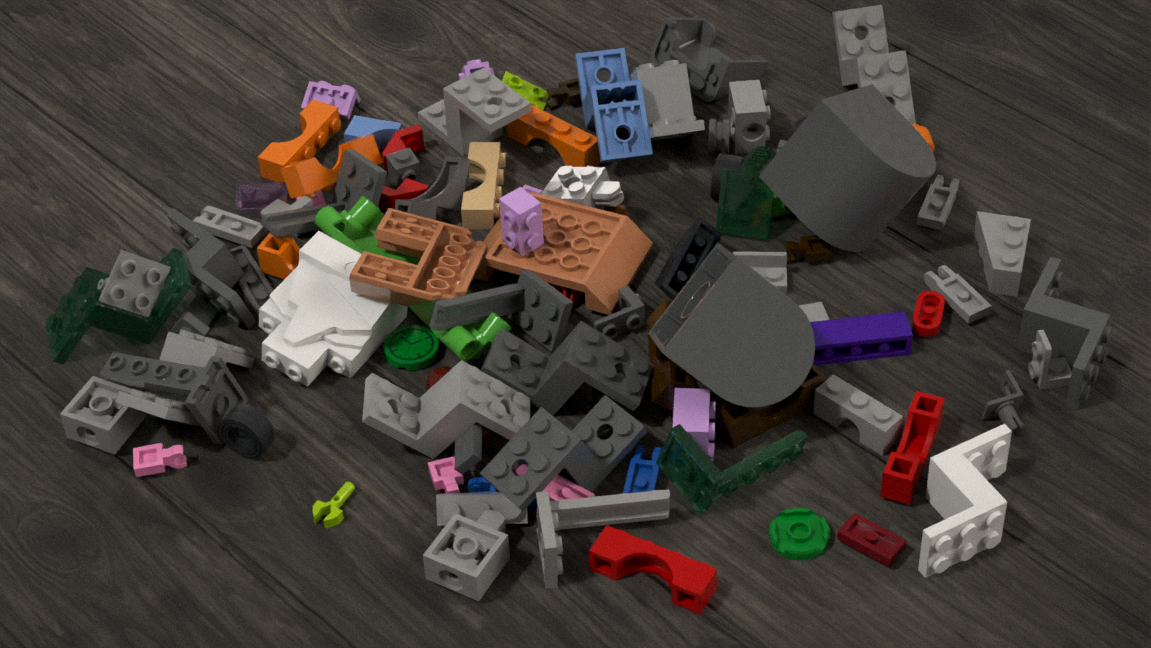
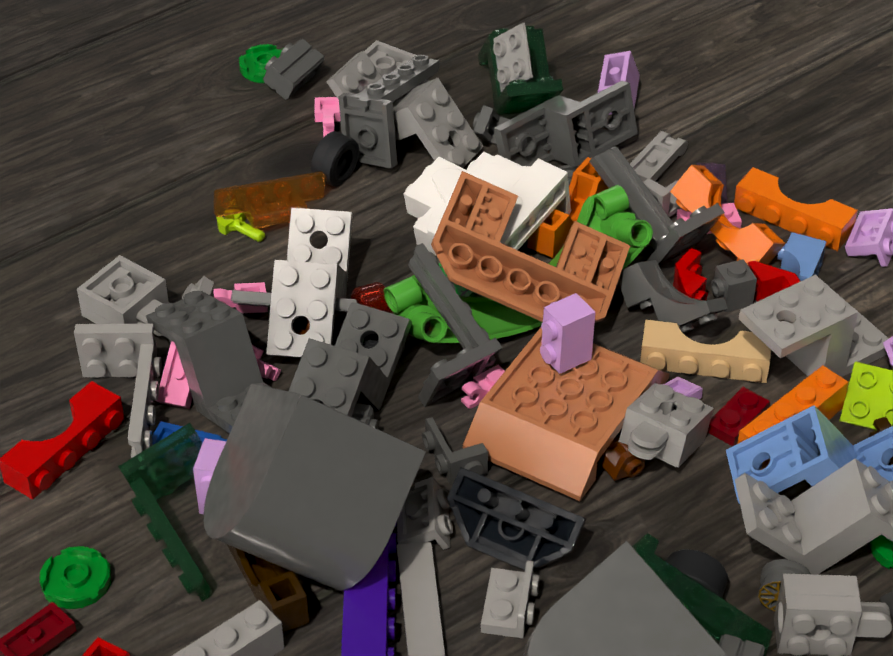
camera: 95 degrees right, 0 degrees up
none -> clear orange bracket [214,171,325,228]
none -> green tile [239,44,284,83]
none -> dark grey brick [263,39,325,100]
none -> lavender brick [598,51,640,115]
none -> dark red plate [707,387,770,447]

